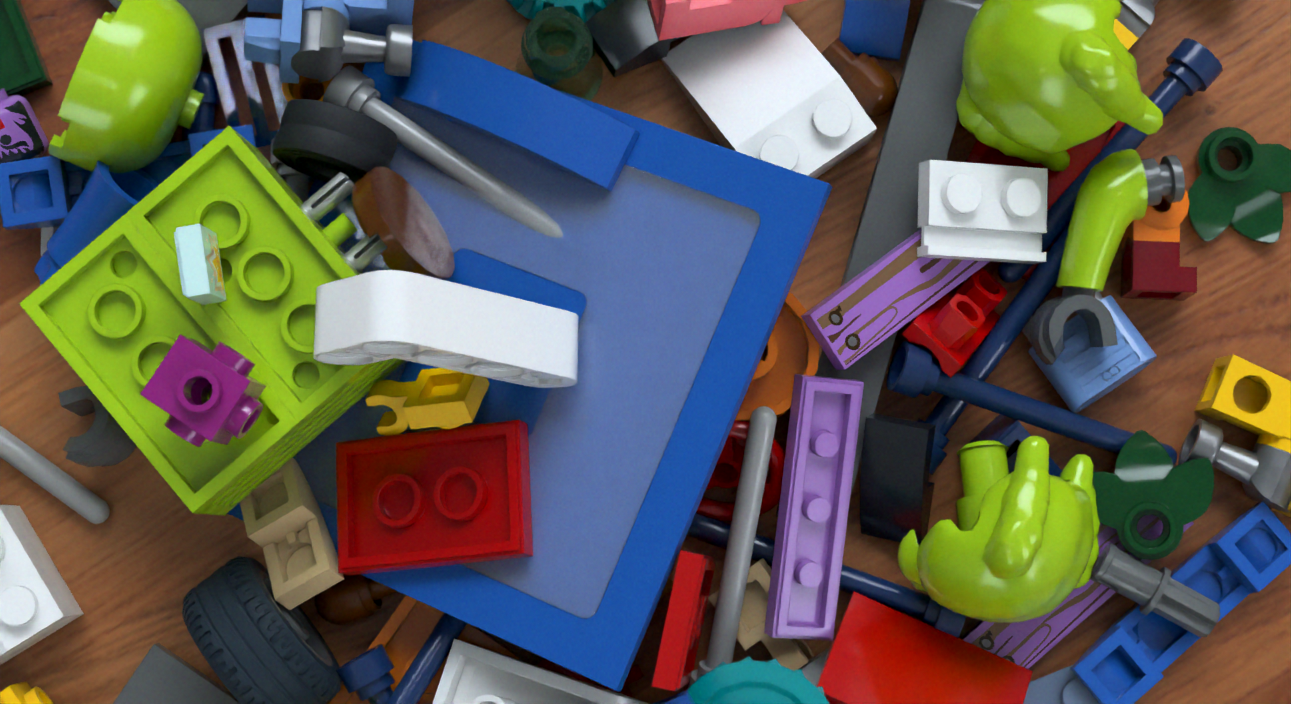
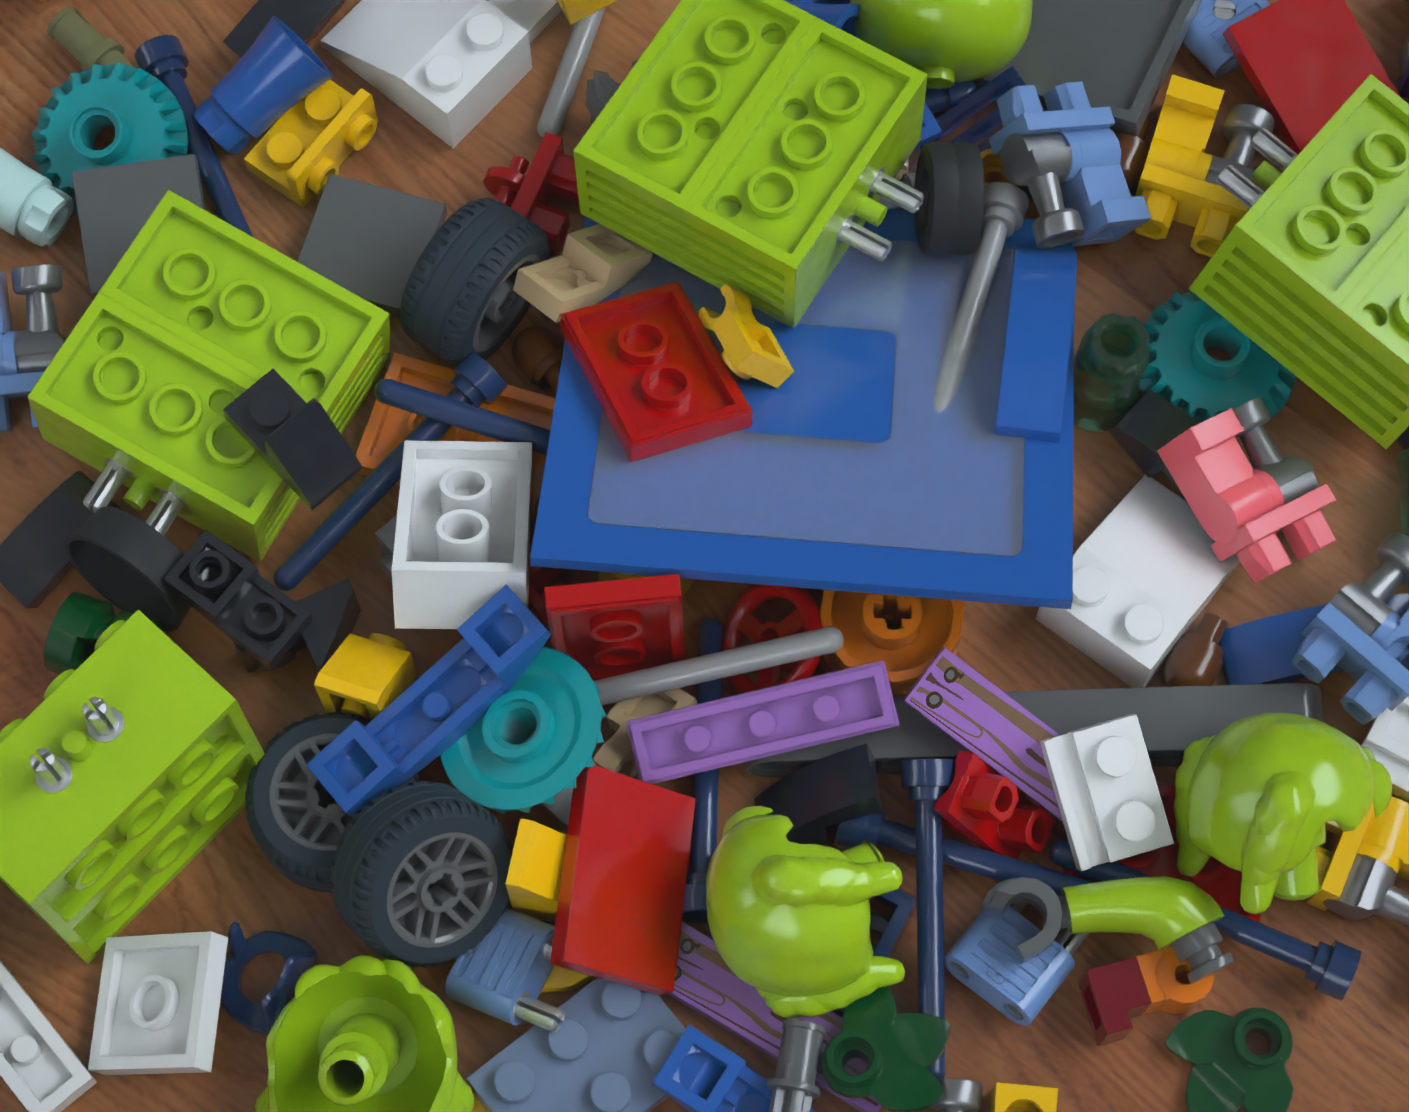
camera: 70 degrees right, 15 degrees down
magenta brick [140,334,266,447] -> none
light aqua tile [174,224,227,305] -> none
white beam [313,270,579,388] -> none
reddish brown tile [352,167,455,280] -> none
none -> red hips [483,132,579,252]

